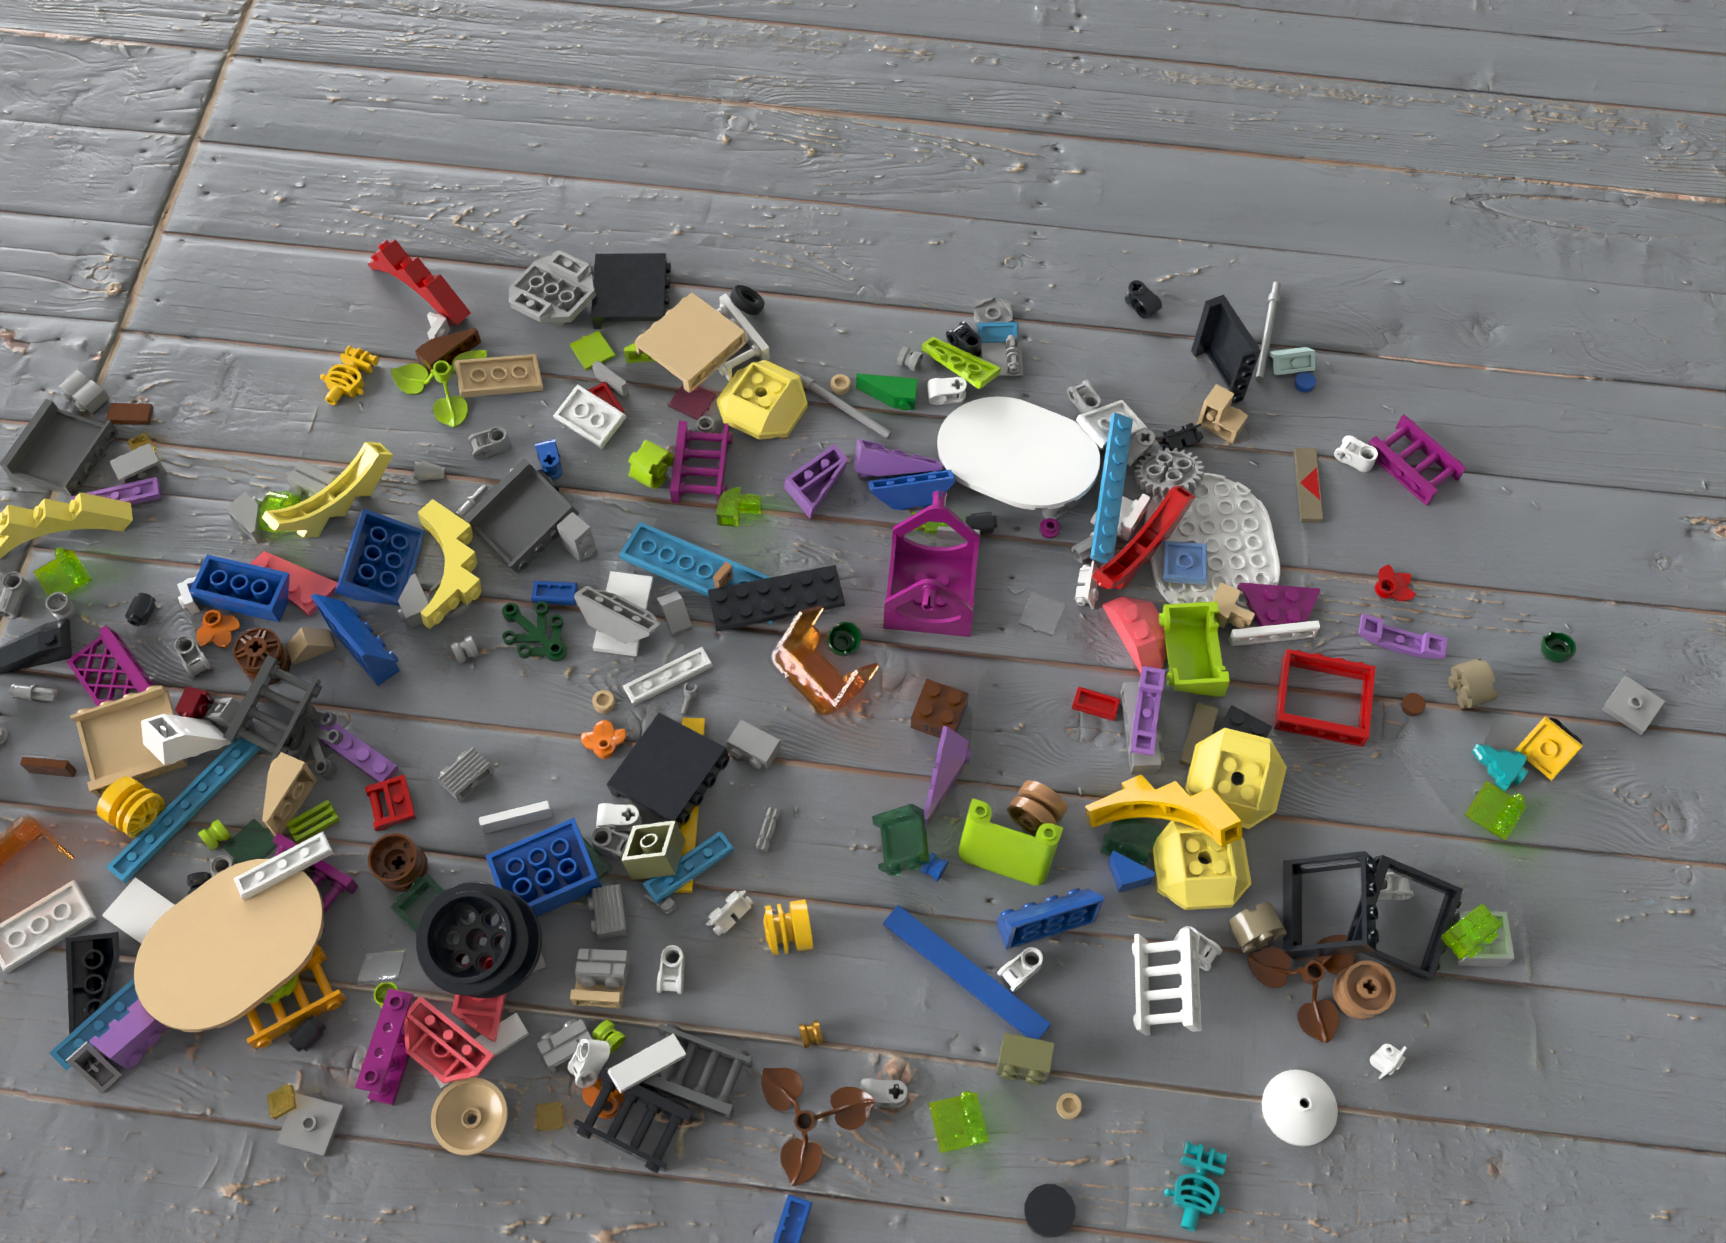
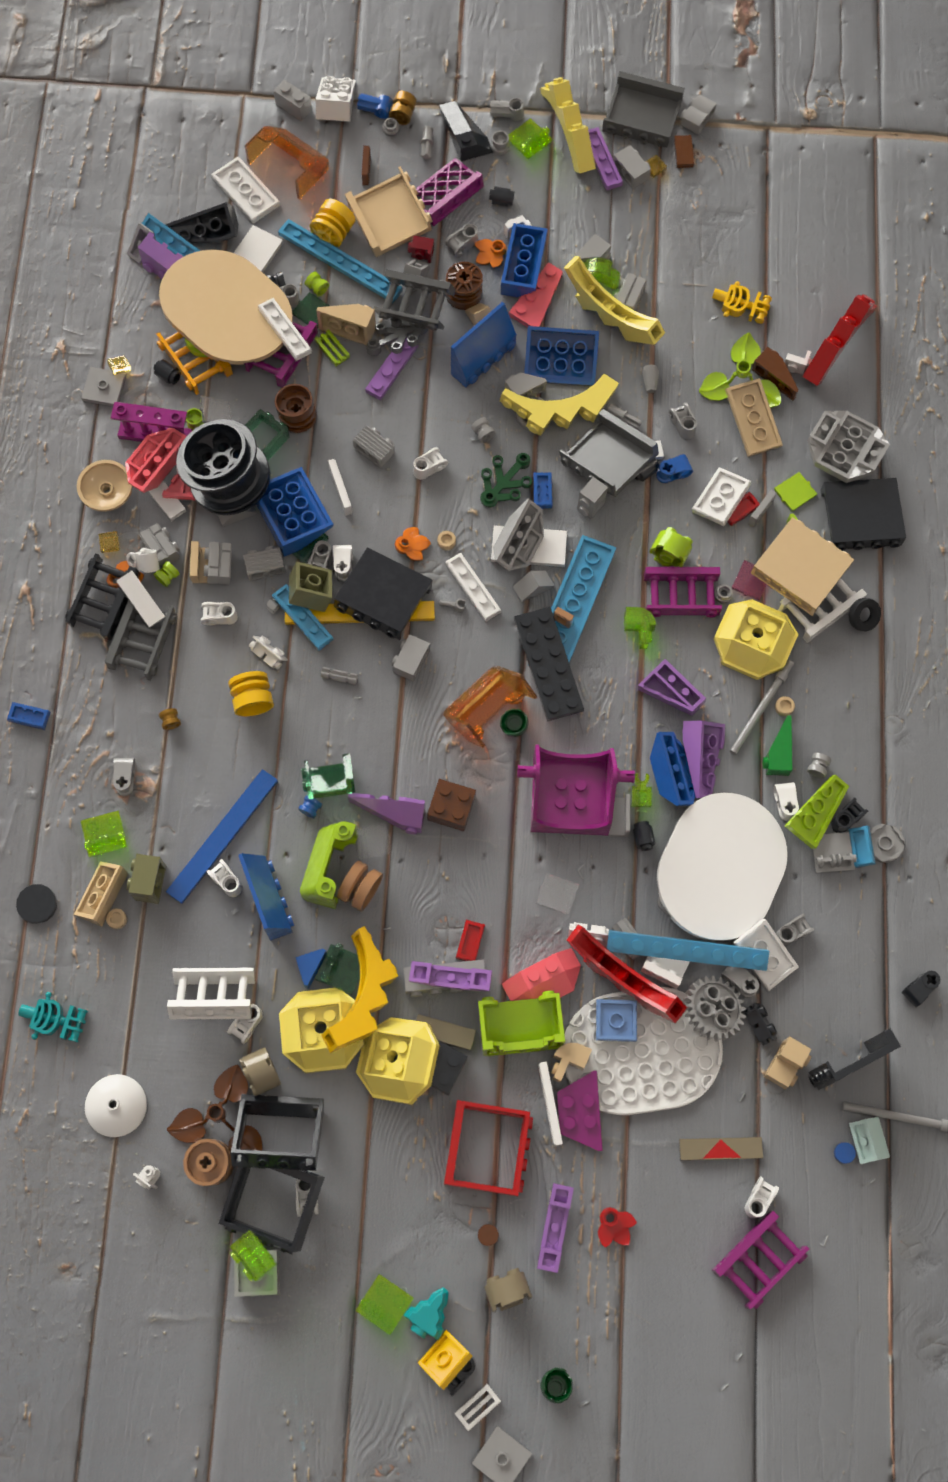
camera: 85 degrees right, 10 degrees up
white slope [141,714,231,765] -> none
red plate [365,775,416,831] -> none
reddish brown plant [761,1067,875,1186] -> none
magenta plate [1039,518,1061,539] -> none
none -> tan slope [74,861,128,927]
none -> white piece [413,447,448,480]
none -> white tile [454,1384,501,1431]

